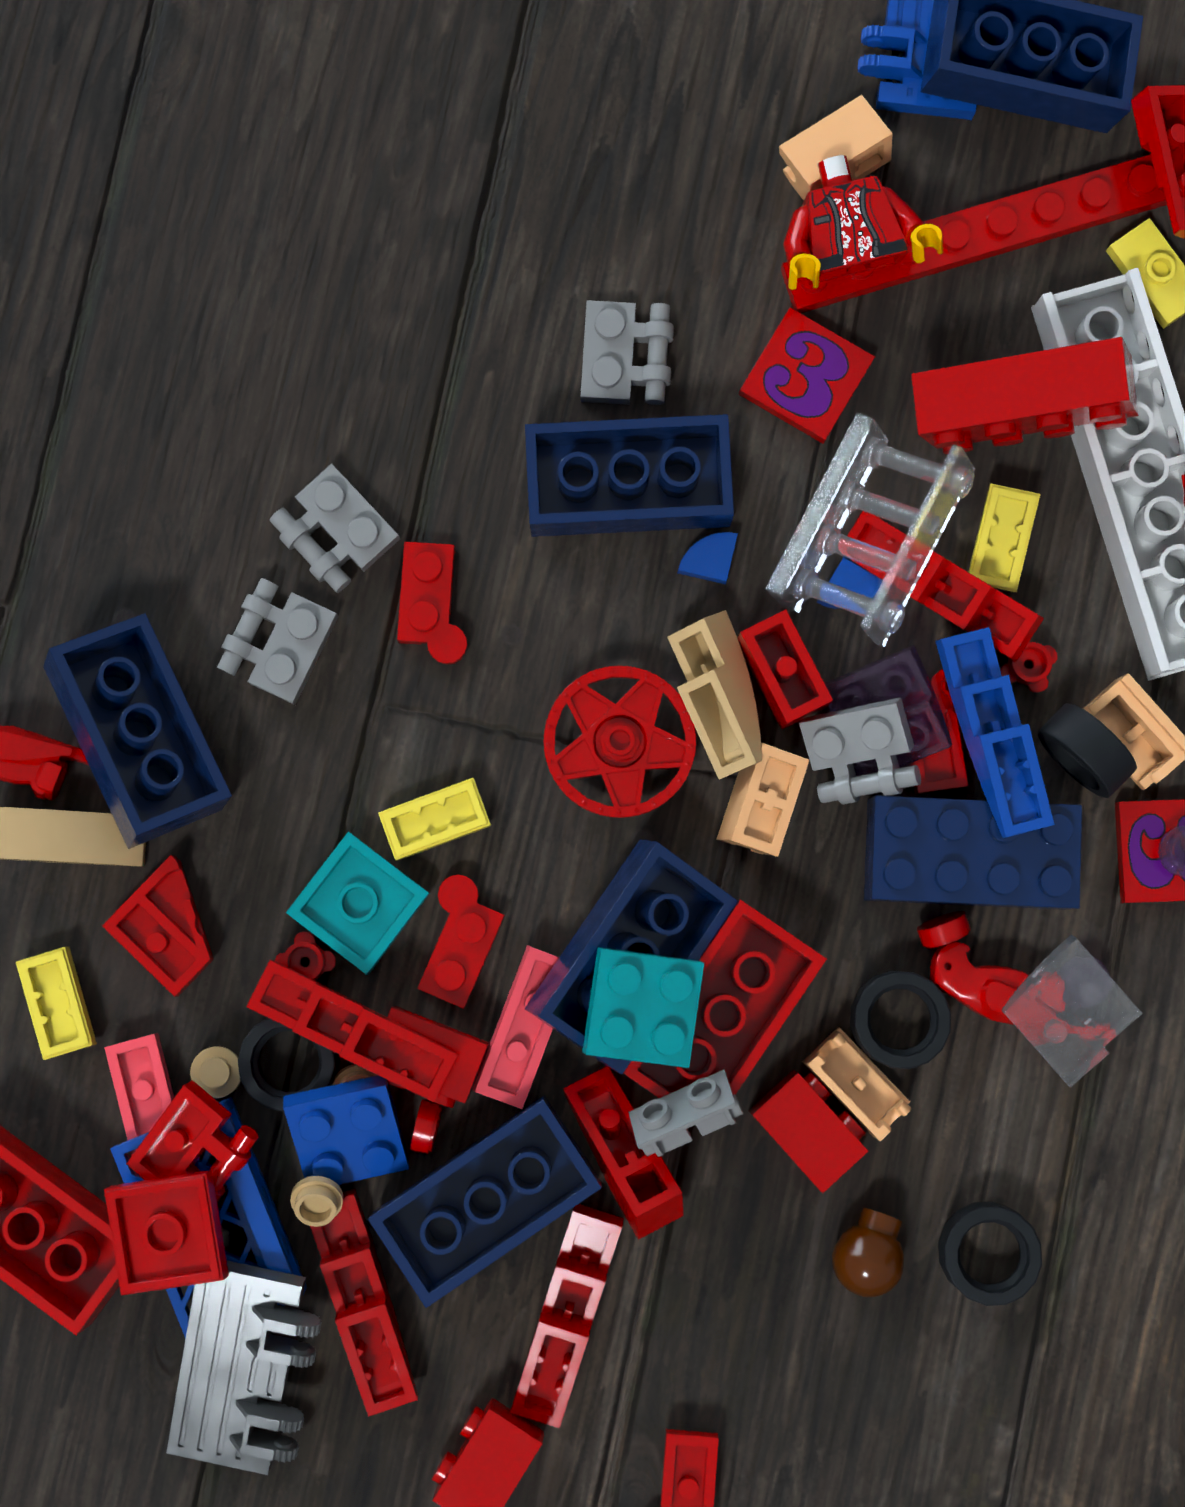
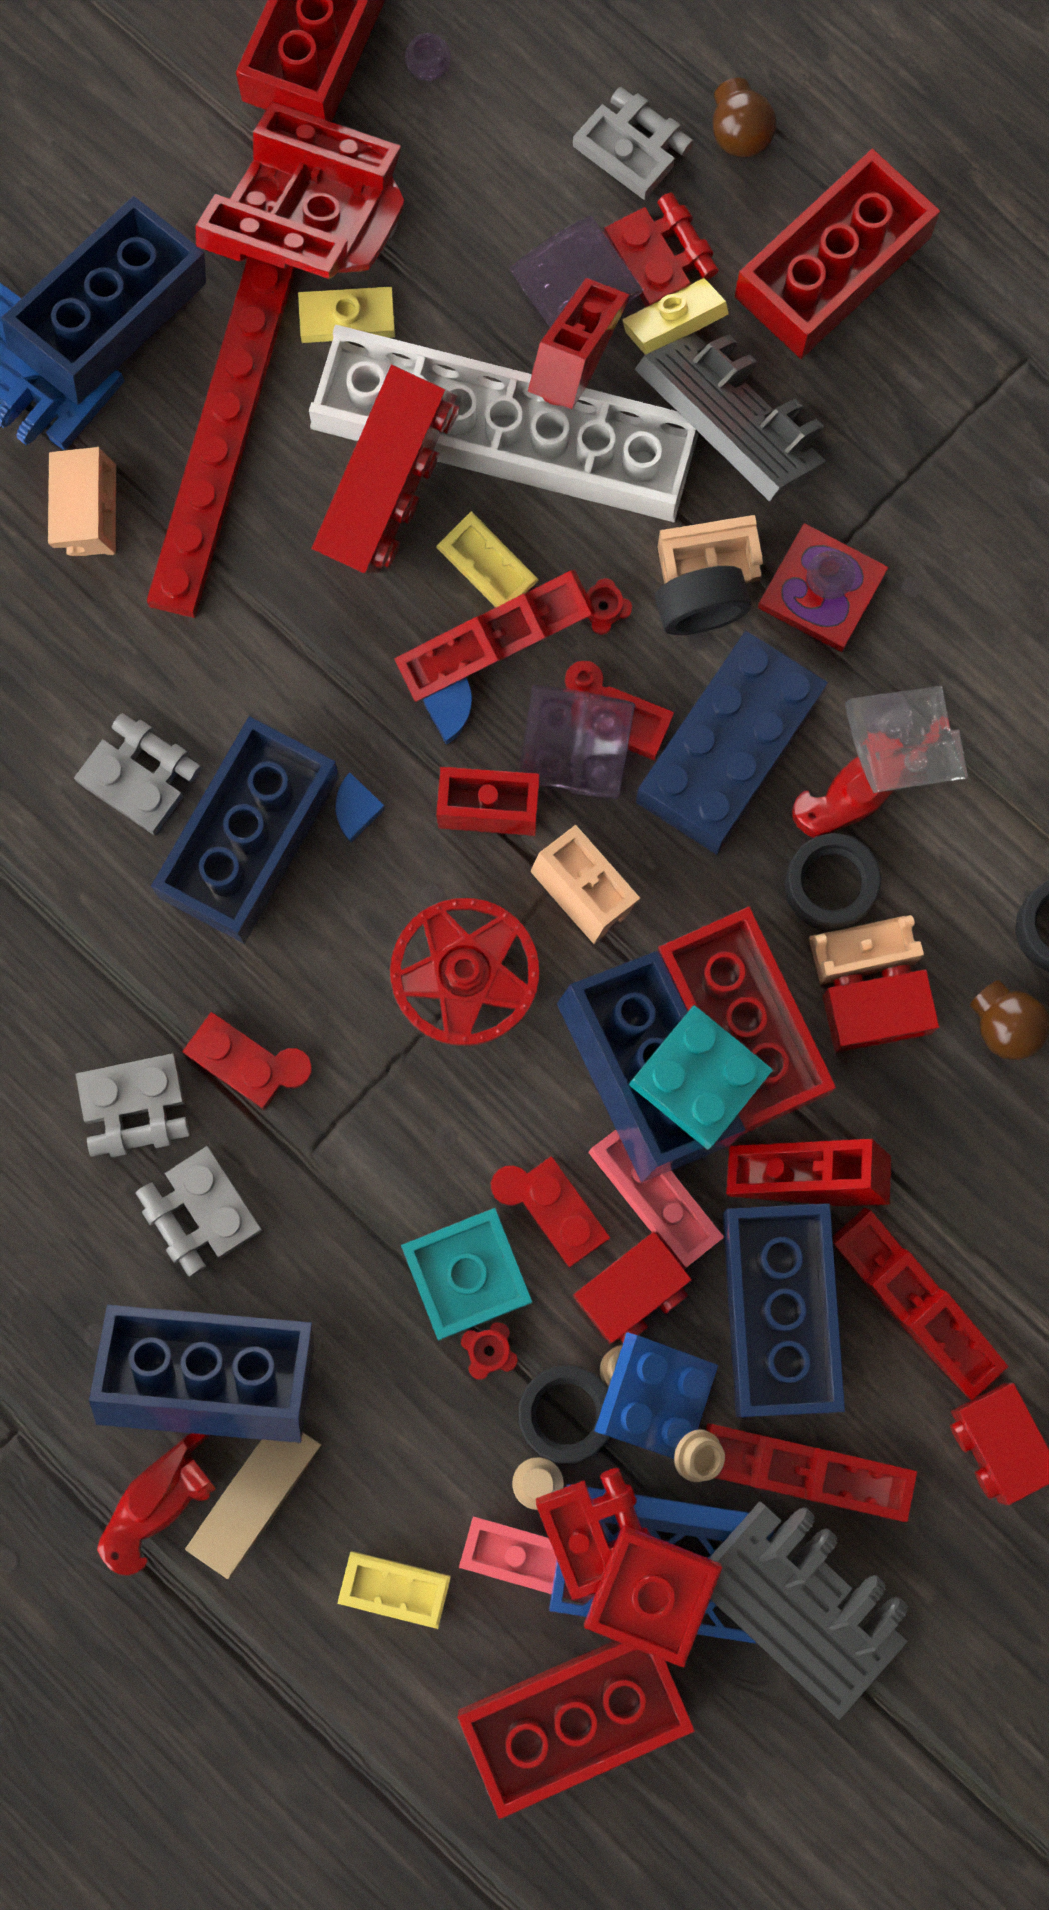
camera: 60 degrees left, 5 degrees down
red wing [102,855,214,997] -> none
red slope [246,959,458,1102] -> none
light yellow plate [378,778,491,861] -> none
red tile [411,1099,442,1154] -> none
light grey hinge [628,1070,744,1157] -> none
tan slope [667,610,762,780] -> none
red tile [738,307,875,444] -> none
clear fence [765,413,975,647] -> none
torso [783,155,943,290] -> none
light grey plate [799,697,921,805] -> none
red tile [917,911,971,948] -> none
blue slope [935,627,1055,838] -> none

